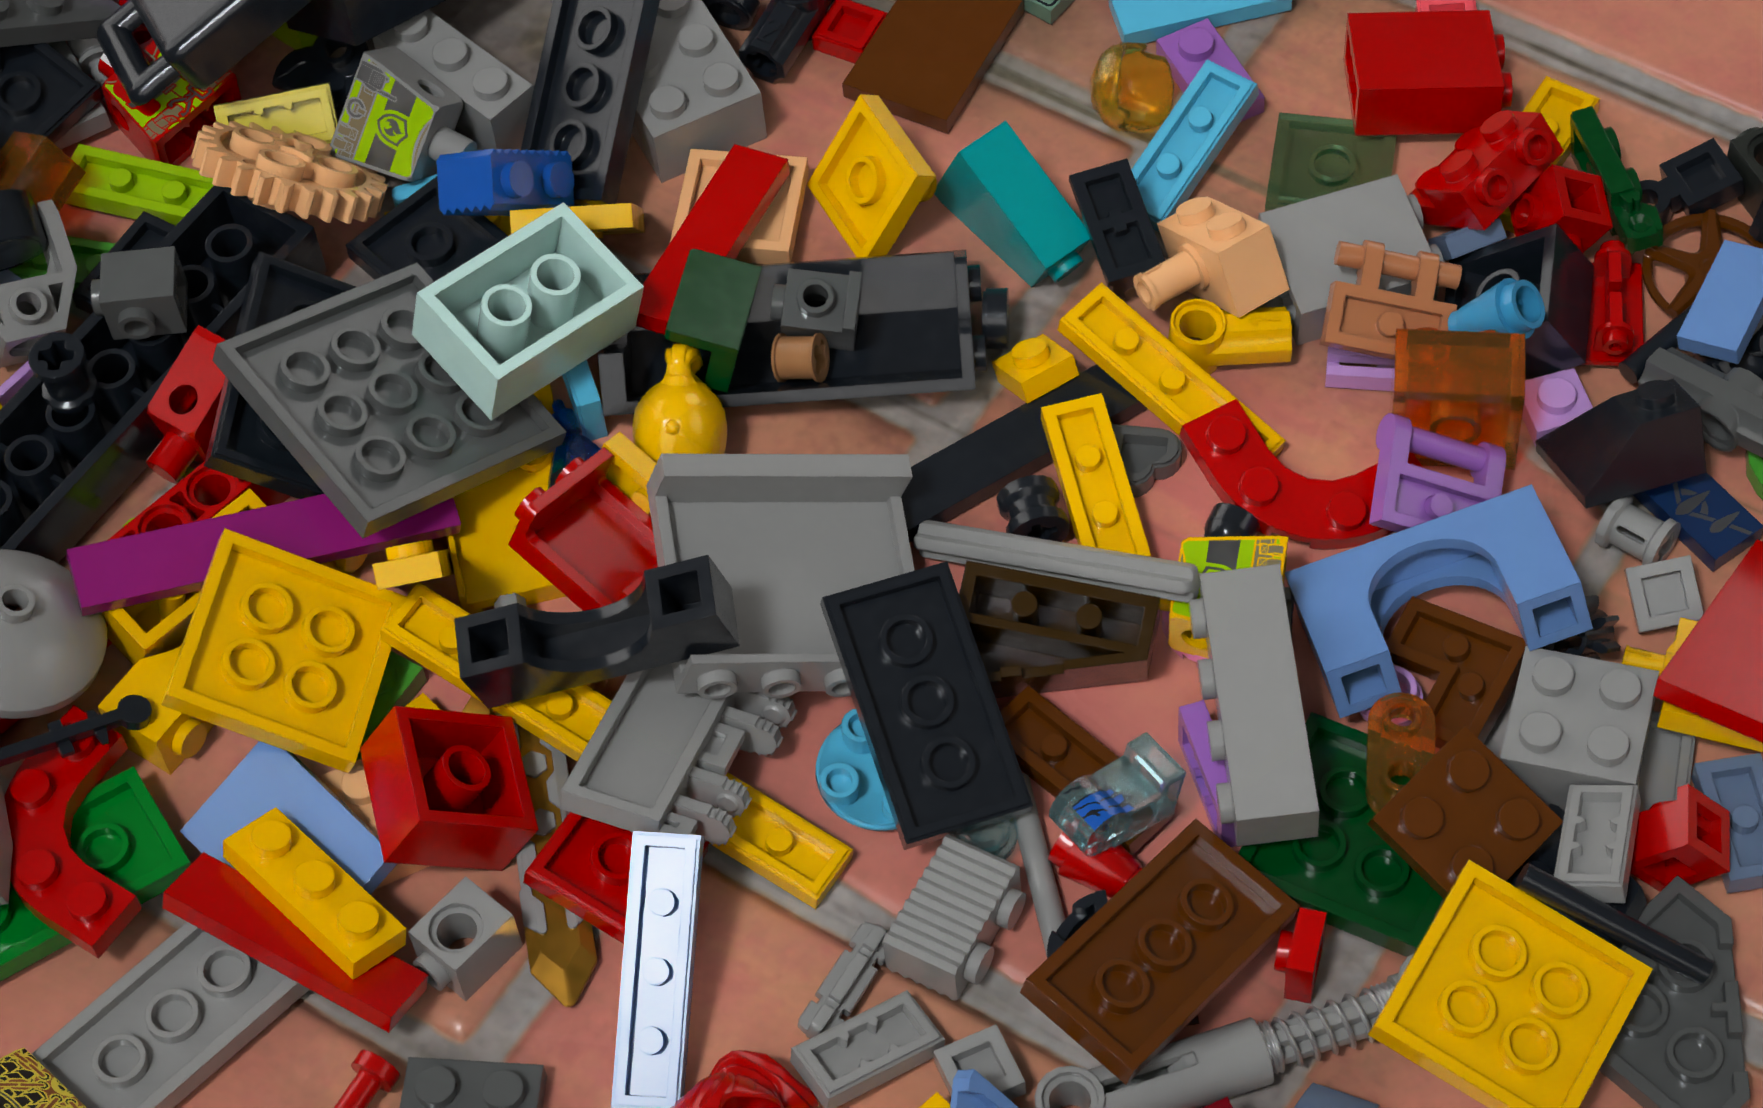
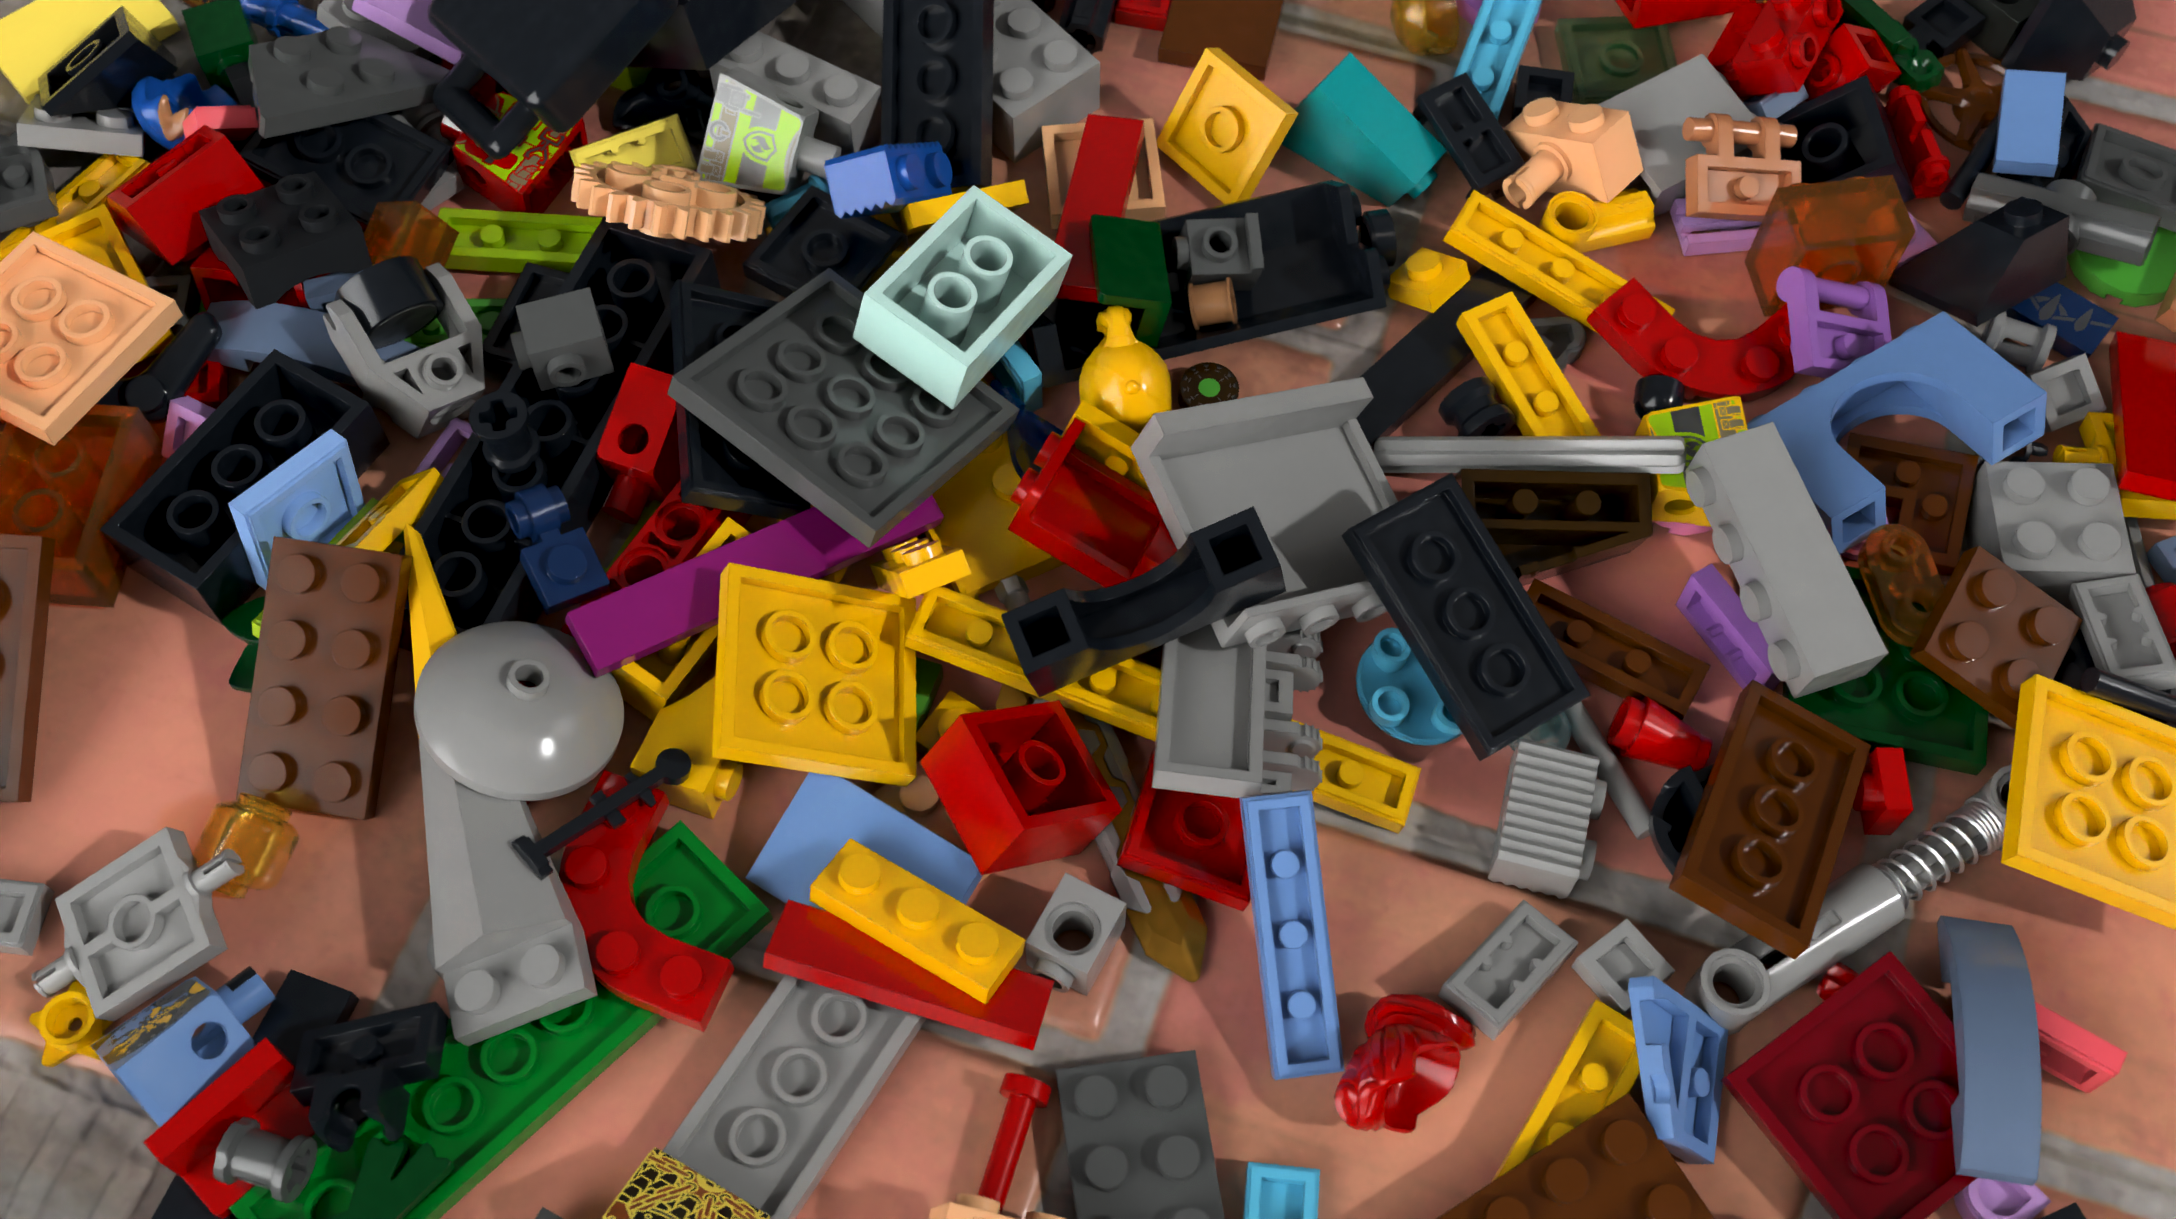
camera: 20 degrees left, 5 degrees up
light grey axle [798,922,887,1039] -> none
clear light blue leg [1049,732,1186,856] -> none
dark azure cone [1448,278,1545,347] -> none
none -> dark blue plate [505,483,610,615]
none -> dark brown tile [1178,362,1239,409]
none -> black plate [1511,65,1575,121]

